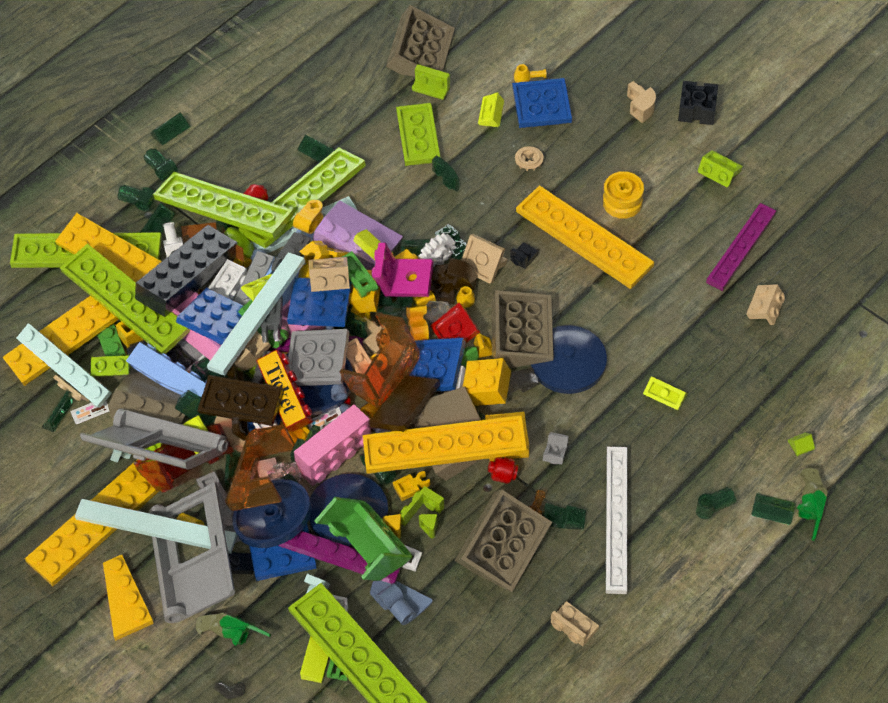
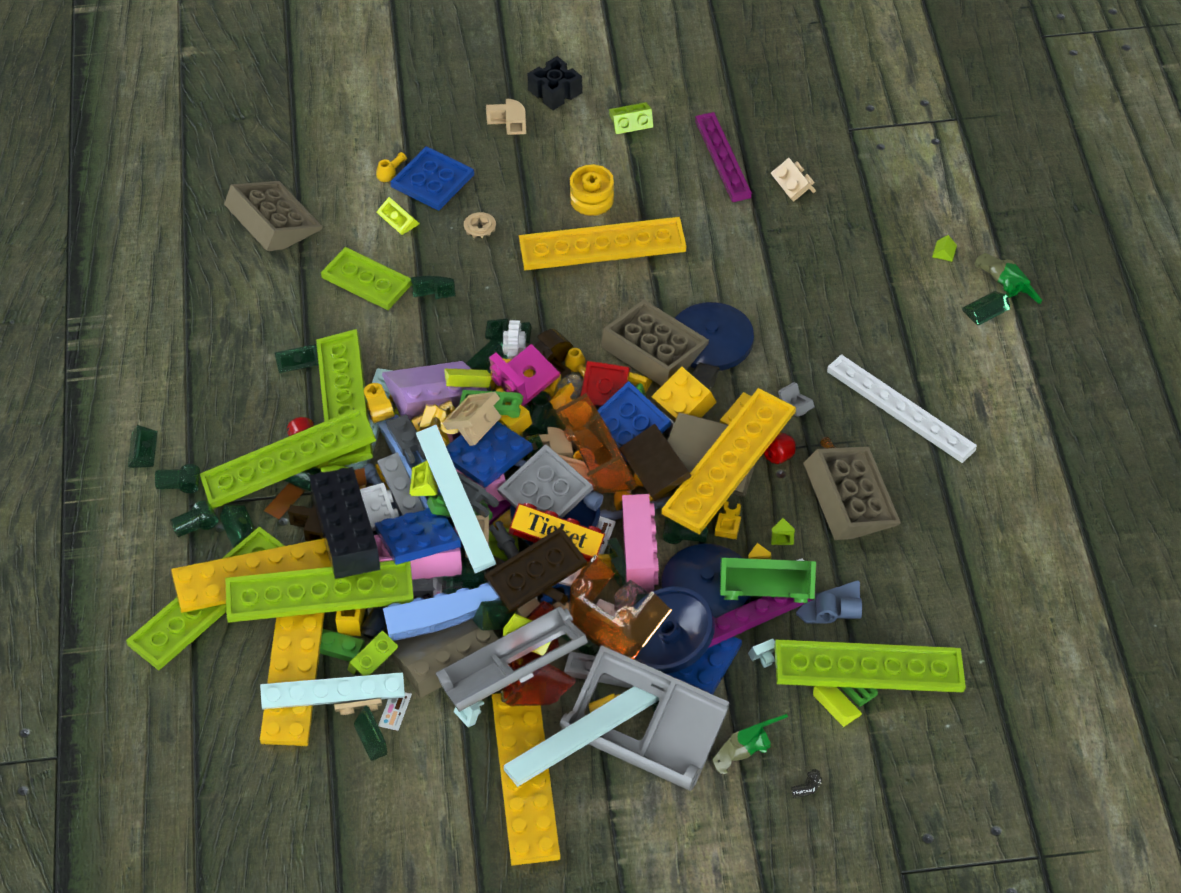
camera: 50 degrees left, 5 degrees down
yellow wing [103,554,154,641] -> none
white bracket [163,222,183,257] -> none
lime bracket [400,486,444,526] -> none
lime bracket [412,64,450,100] -> none
tan bracket [462,234,508,284] -> none
black bracket [510,242,538,269] -> none
clear green slope [542,503,586,529] -> none
tan bracket [551,601,599,646] -> none
neon yellow slope [643,376,688,410] -> none
clear green piece [696,487,737,519] -> none

